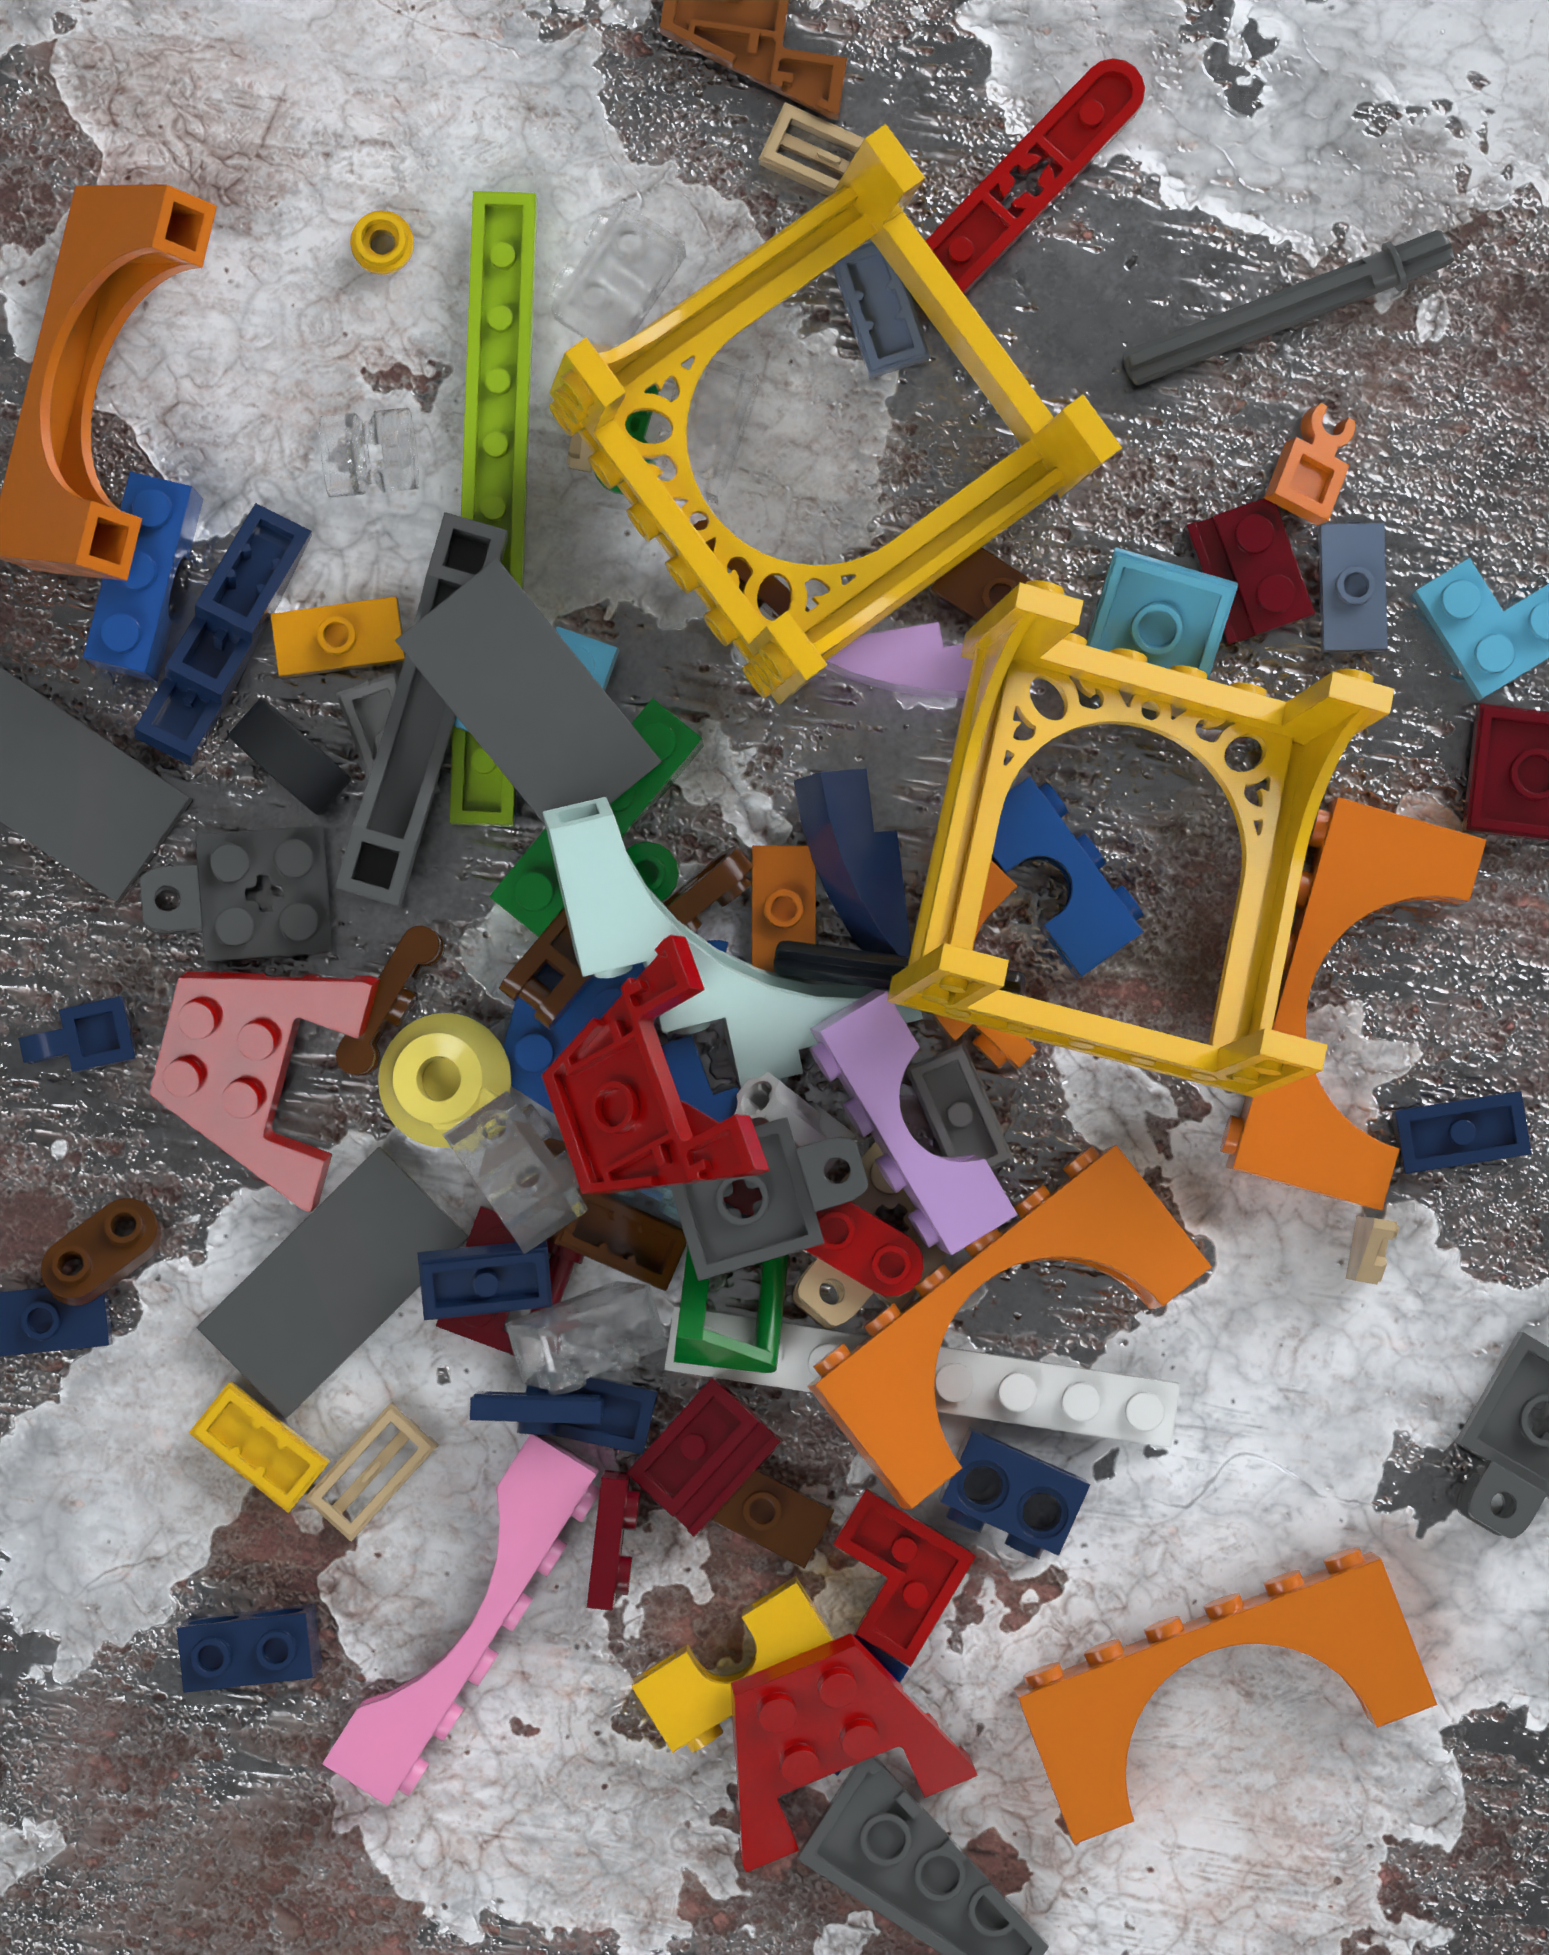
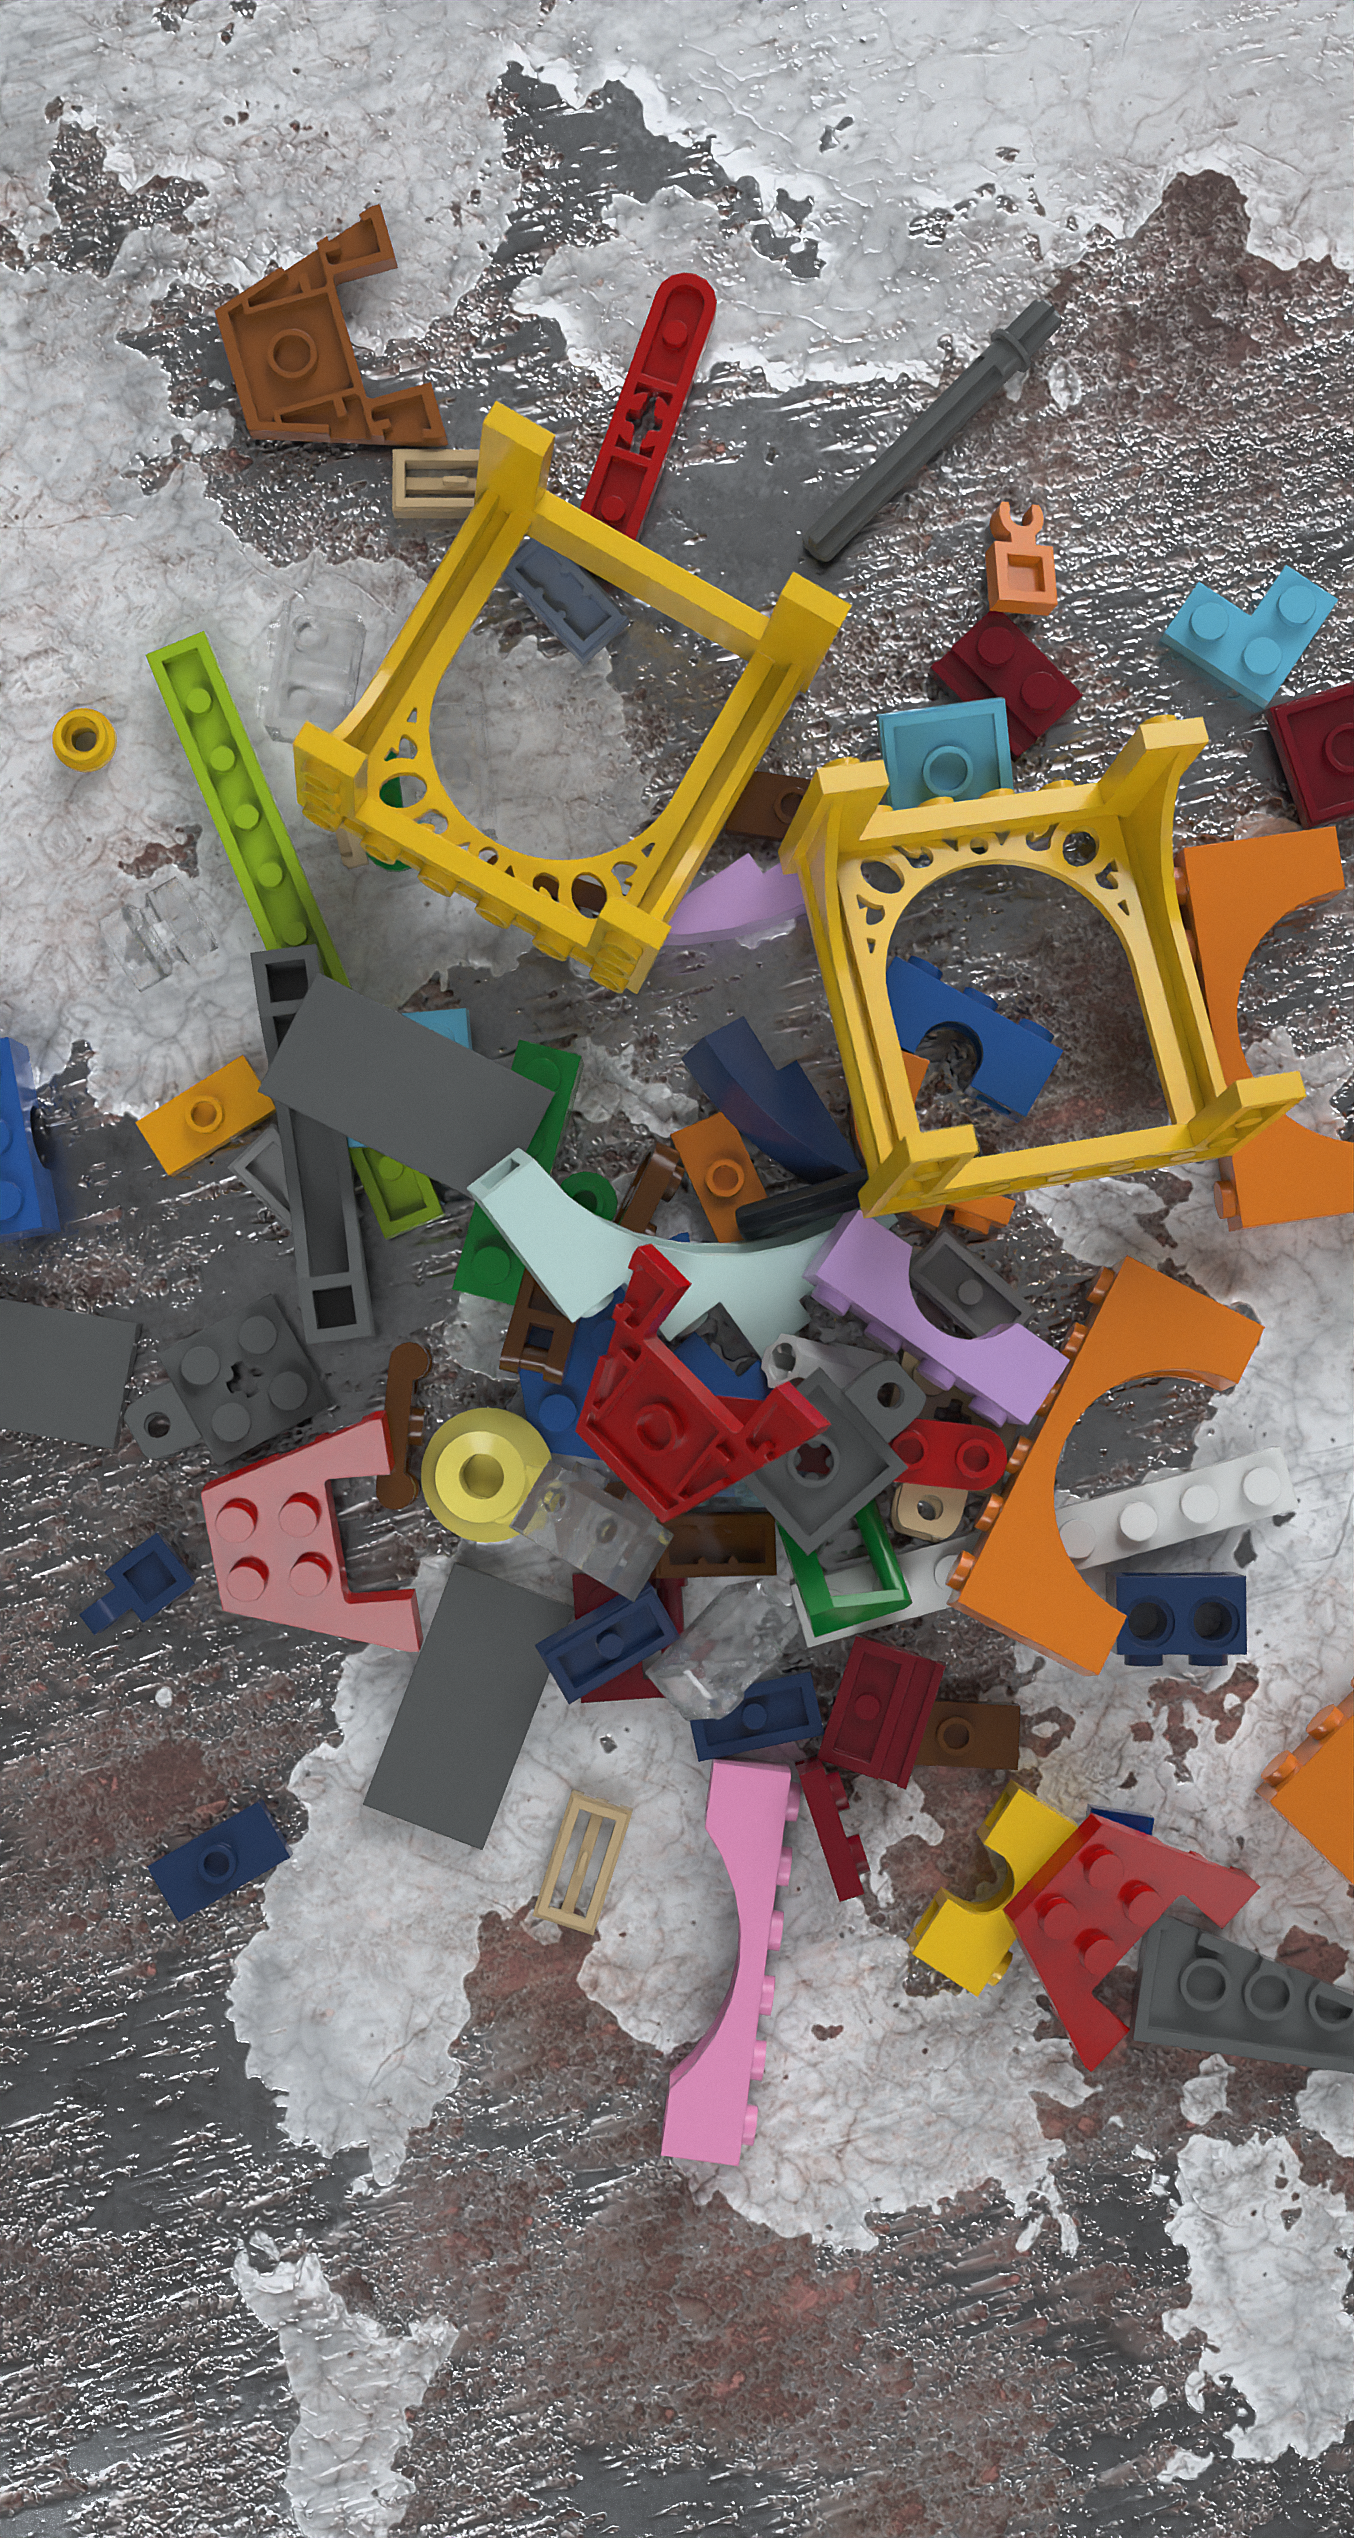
camera: 25 degrees left, 0 degrees up
reddish brown plate [41,1198,162,1306] -> none
dark blue slope [134,503,312,766] -> none
dark blue brick [176,1604,322,1693] -> none
yellow plate [189,1381,331,1513] -> none
black tyre [228,698,351,816] -> none
dark blue plate [470,1391,604,1435] -> none
red plate [833,1487,976,1667] -> none
sand blue plate [1318,523,1388,653] -> none

